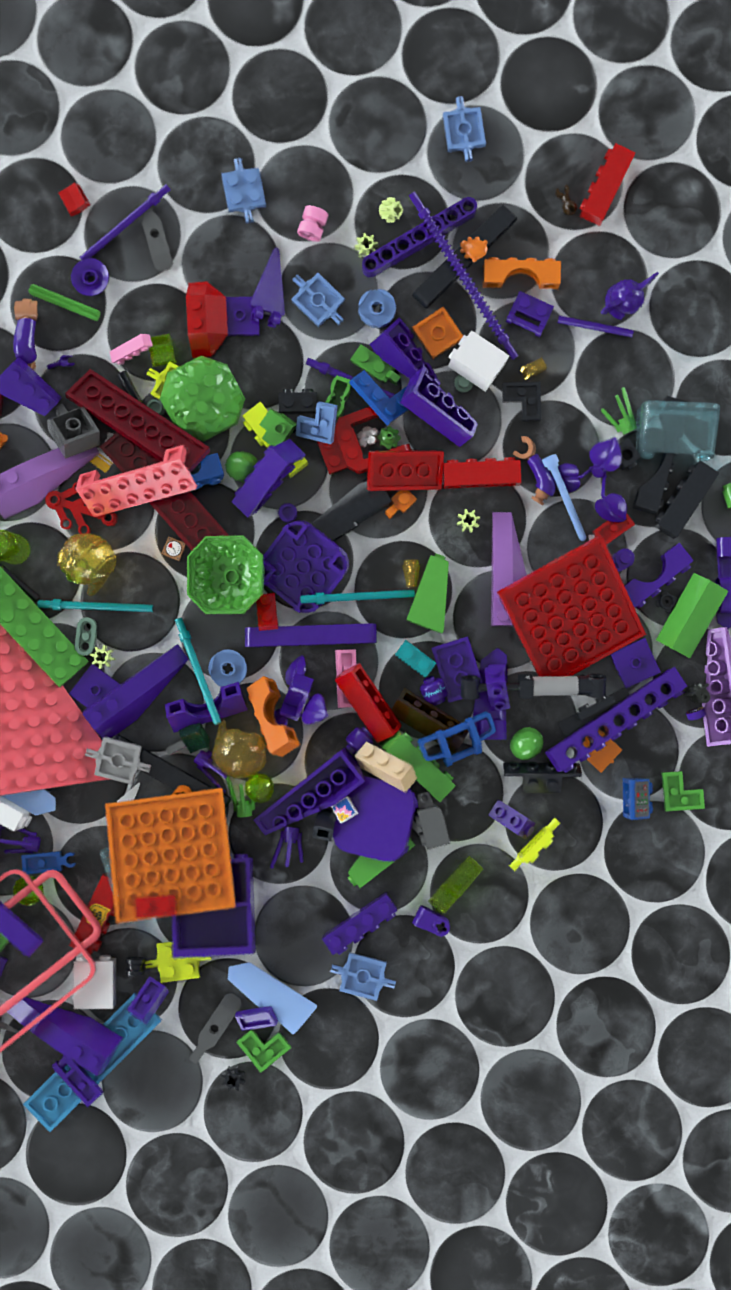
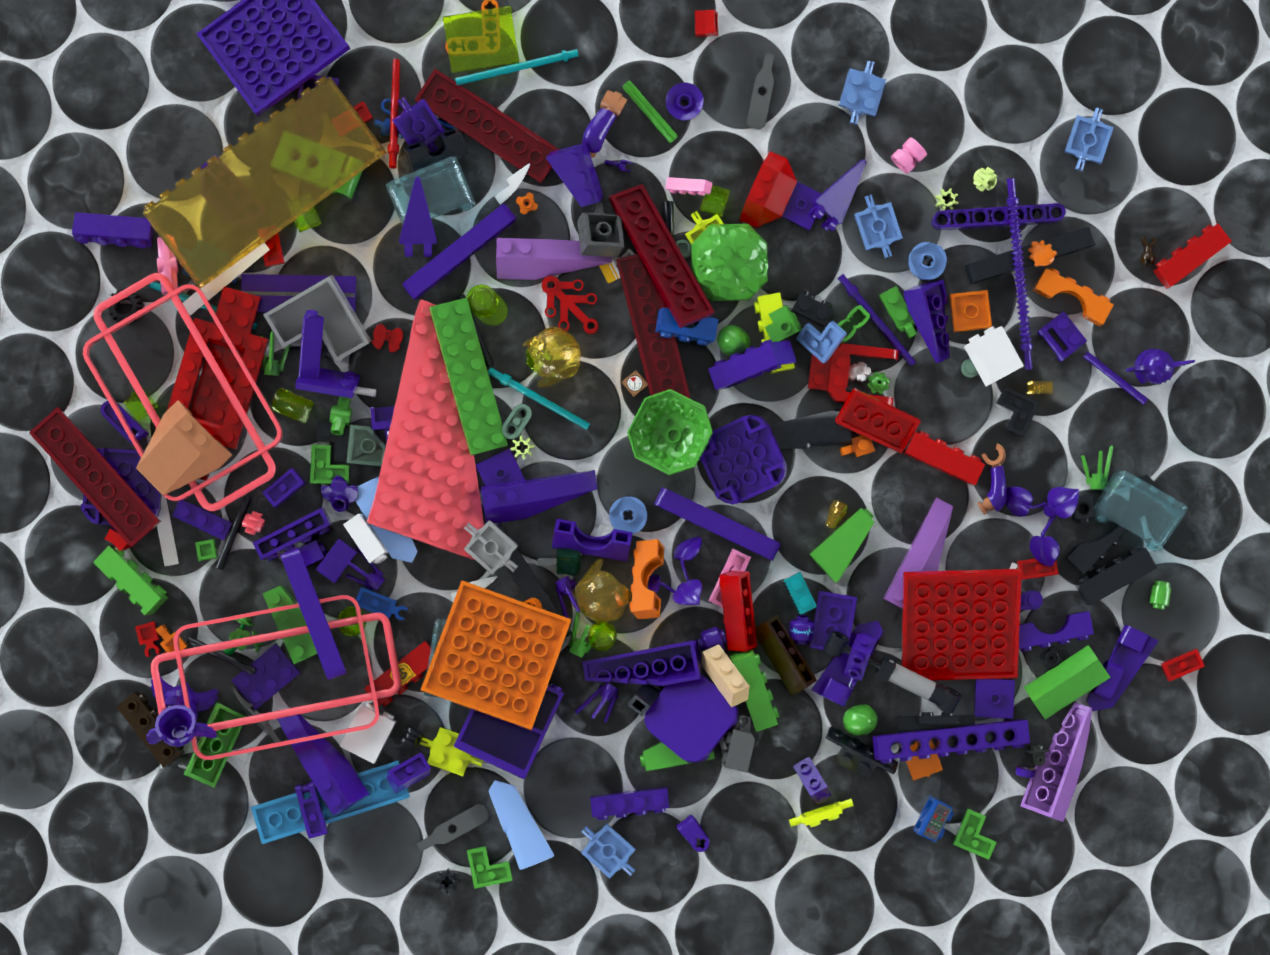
camera: 25 degrees right, 0 degrees up
coral bracket [76,445,197,517] -> none
dark purple bar [79,184,171,260] -> none
red plate [135,895,177,918] -> none
teal bar [175,618,221,725] -> none
dark purple tile [235,1006,278,1031] -> none
red plate [256,593,278,631] -> none
dark purple tile [278,503,298,523] -> none
dark purple panel [279,672,313,721] -> none
teal bar [300,590,415,604] -> none
tile [331,796,358,824] -> none
blue plate [349,370,409,426] -> none
dark purple wedge [400,366,478,447] -> none
blue bar [418,711,496,767] -> none
clear neon green slope [428,856,484,914] -> none
yellowish green gear [457,509,480,533] -> none
light blue piece [542,454,587,541] -> none

